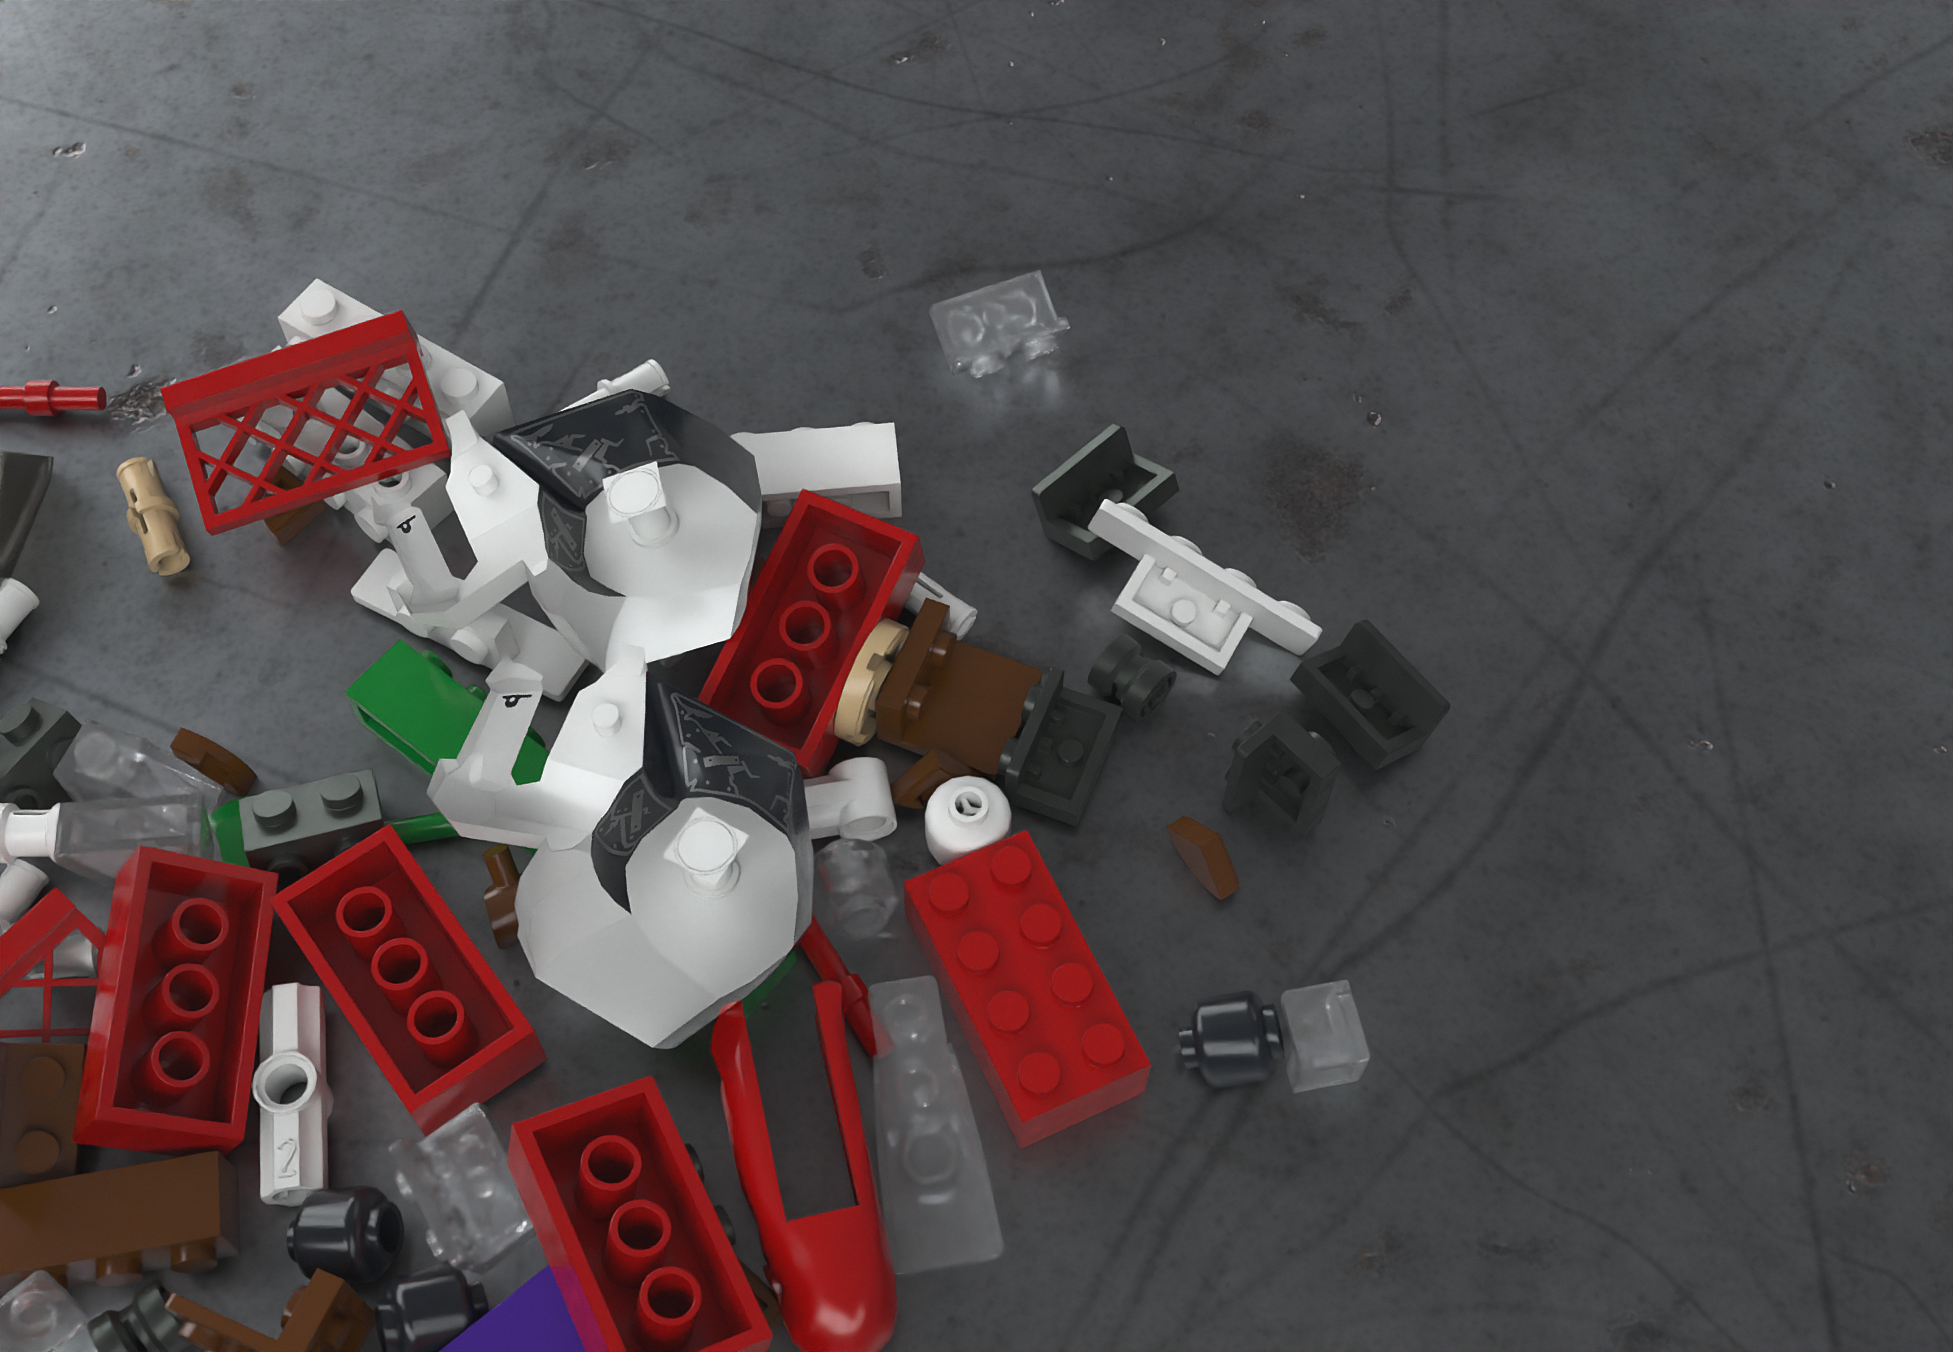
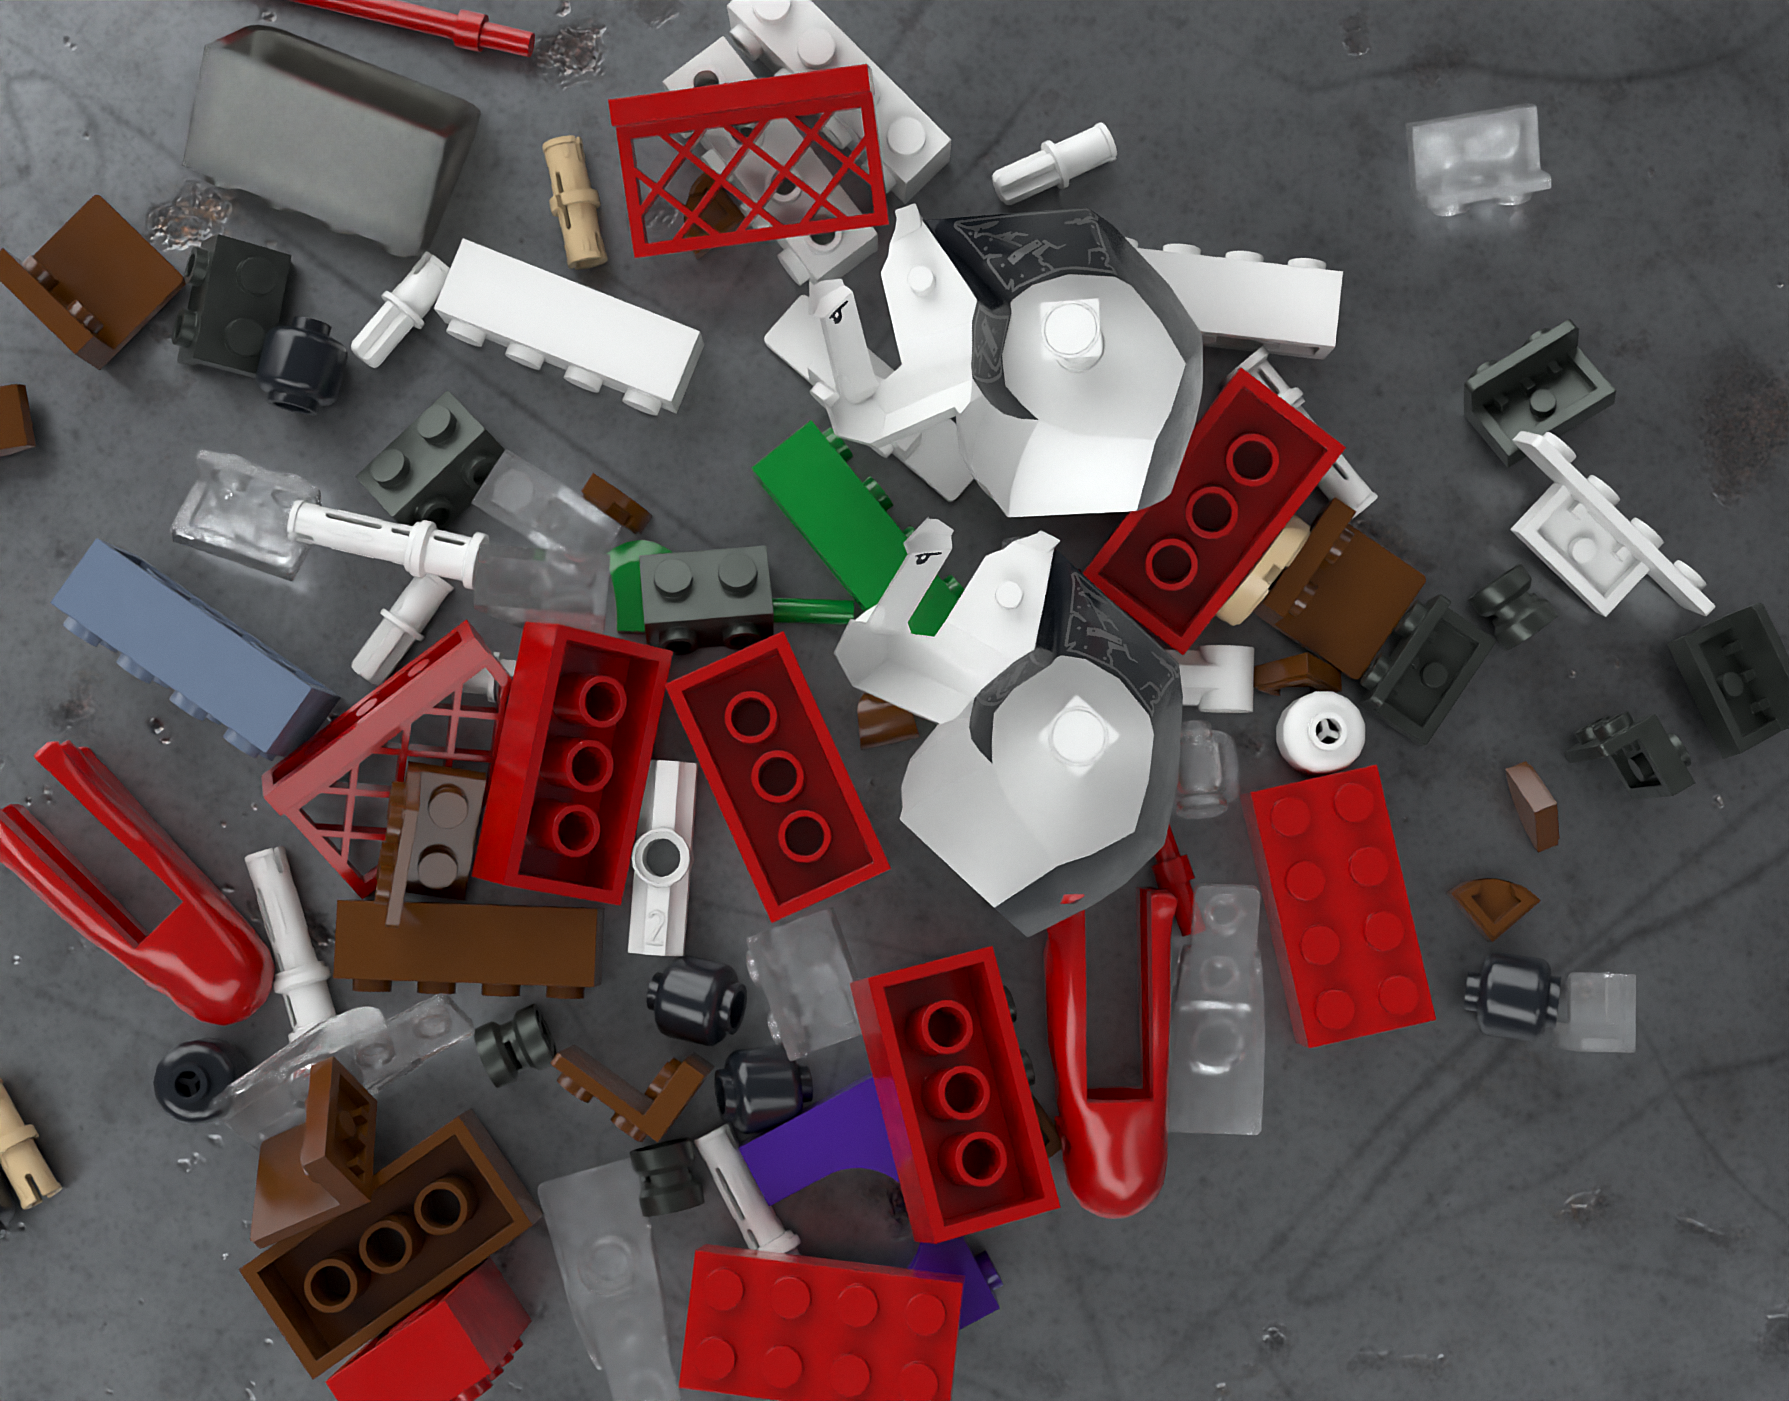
camera: 10 degrees right, 25 degrees up
none -> white brick [434,238,704,416]
none -> reddish brown tile [1446,878,1541,942]

